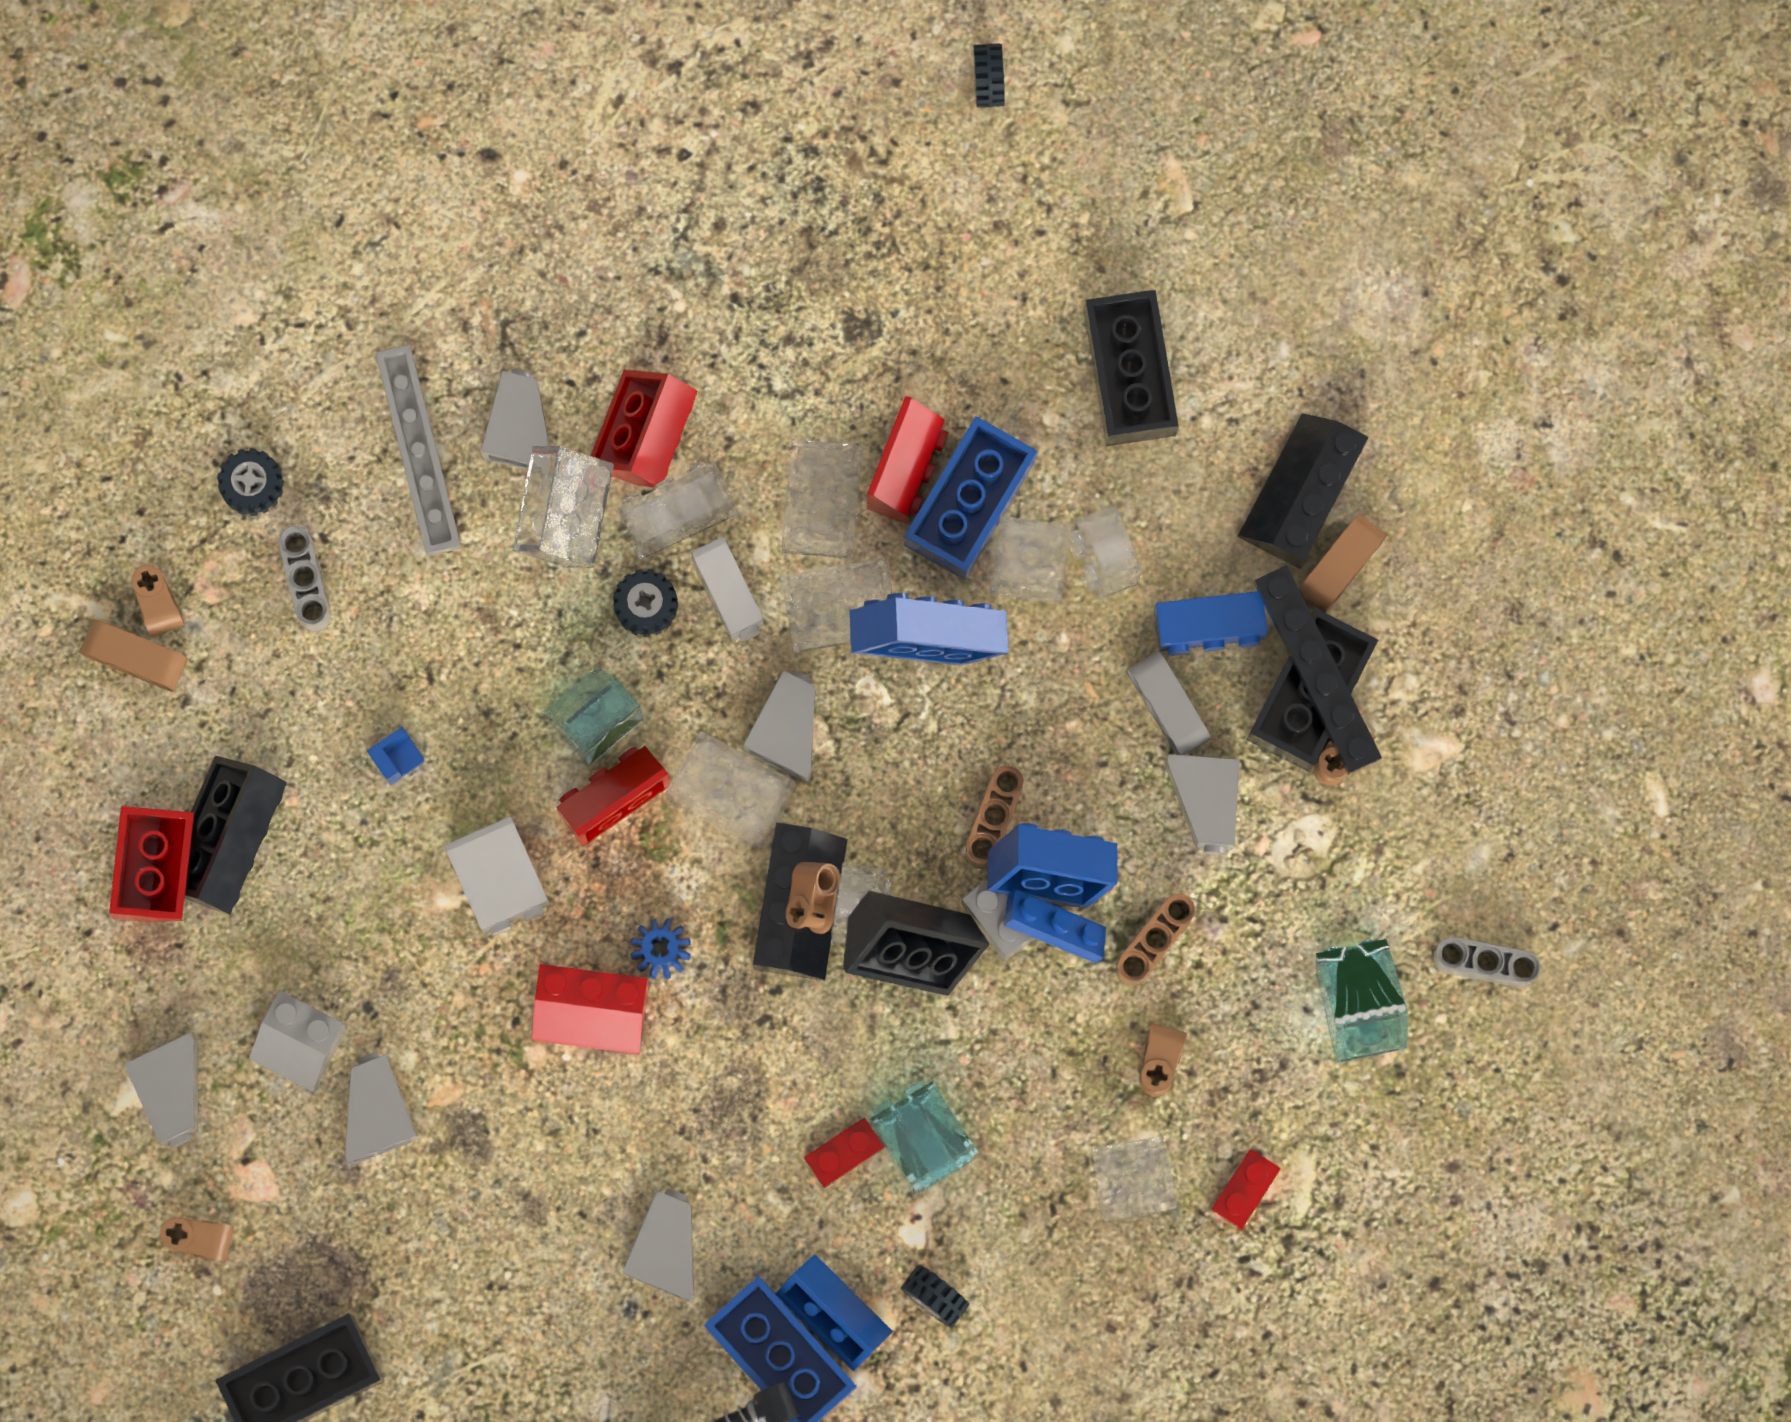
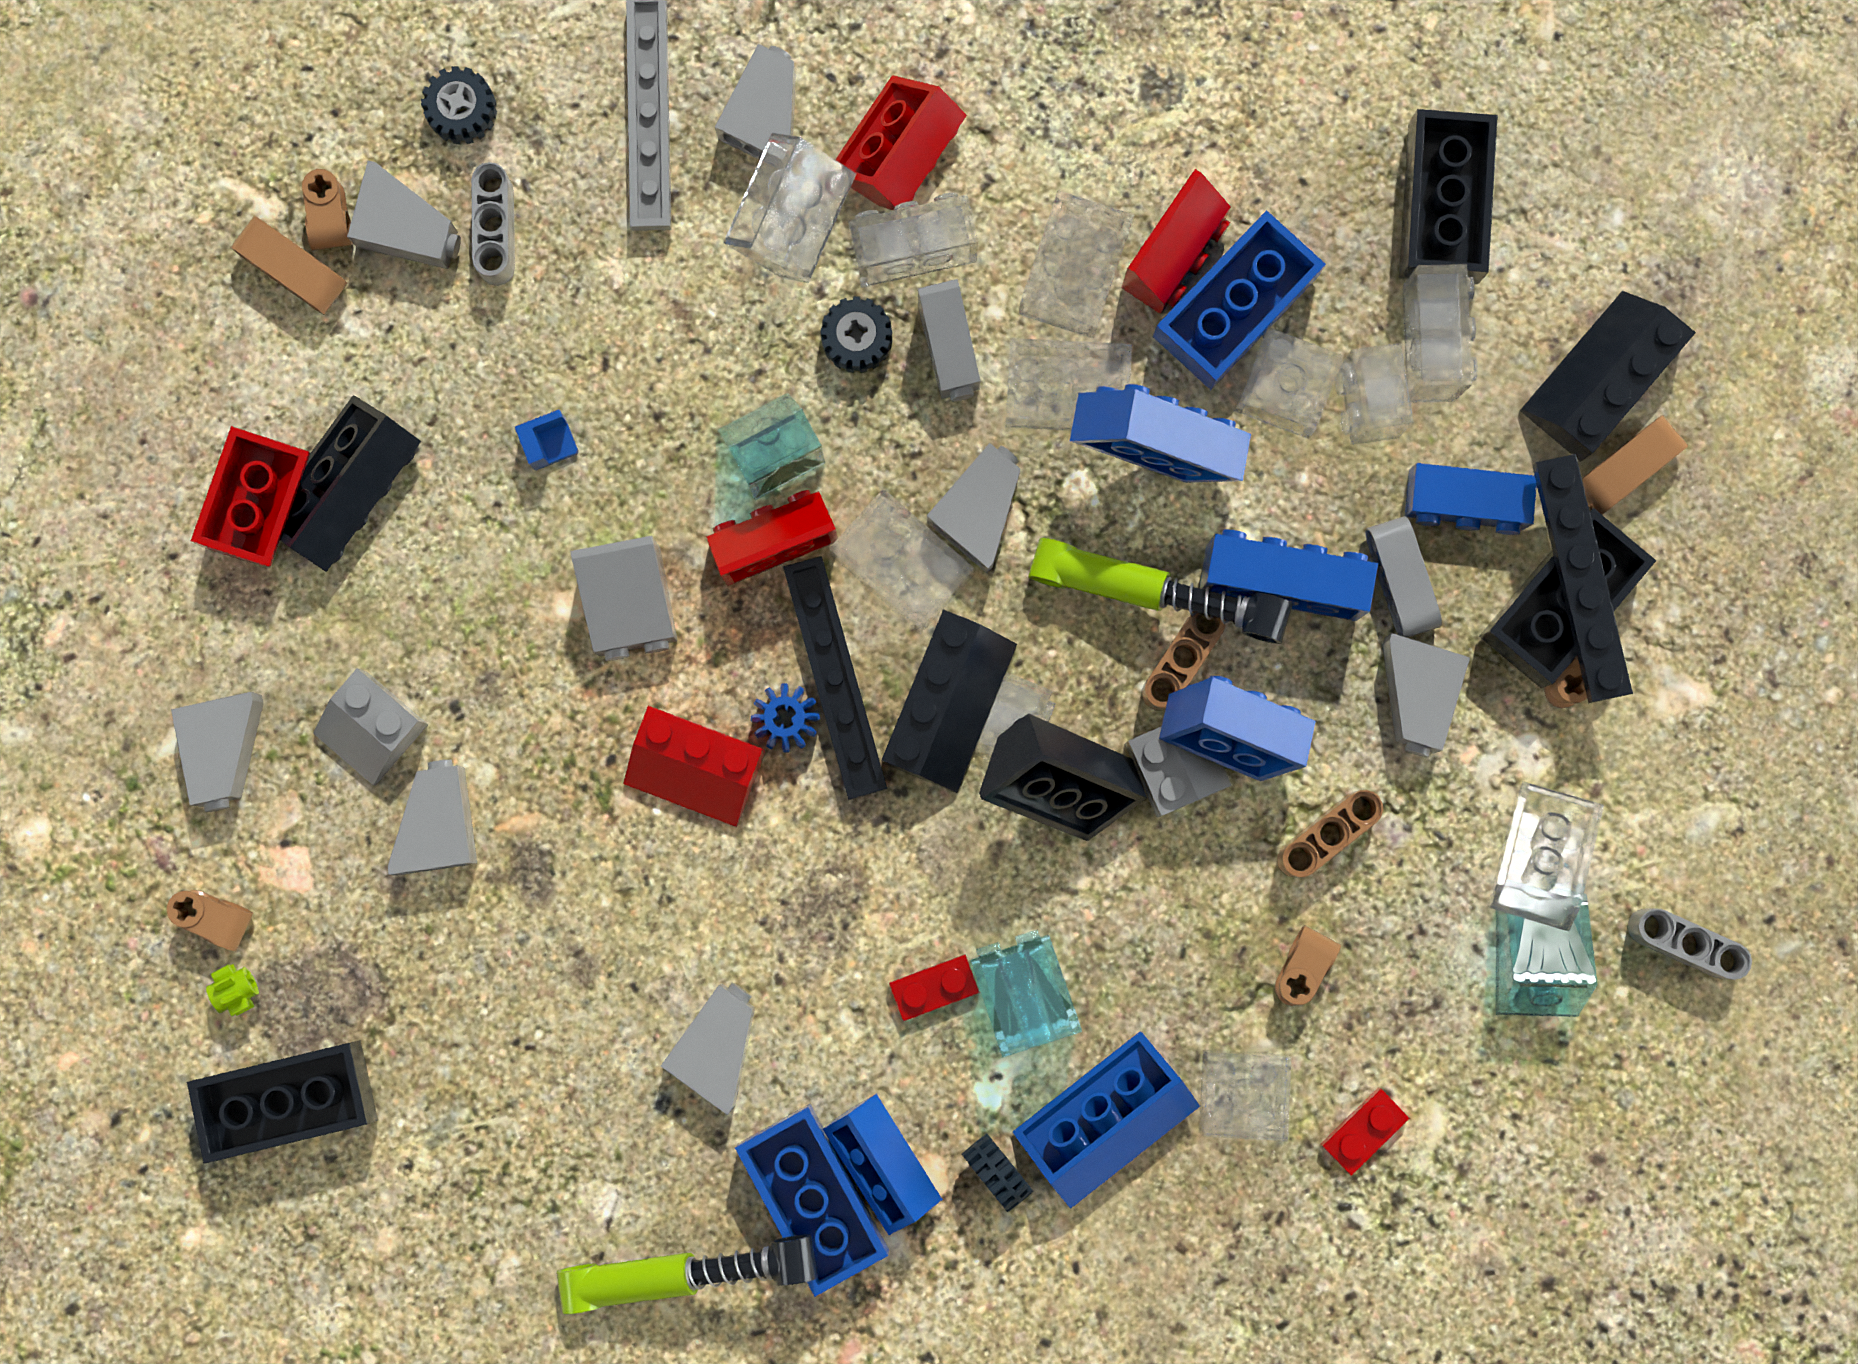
camera: 15 degrees right, 5 degrees up
medium nougat piece [786,862,840,934] -> none
blue plate [1004,889,1106,963] -> none
none -> lime gear [206,964,259,1016]
none -> light grey slope [347,161,461,269]
none -> black plate [783,556,888,800]
none -> blue slope [1013,1031,1200,1209]
none -> piece [1028,538,1293,644]
none -> blue brick [1199,529,1378,621]
none -> clear brick [1403,264,1478,403]
none -> clear brick [1487,781,1604,932]

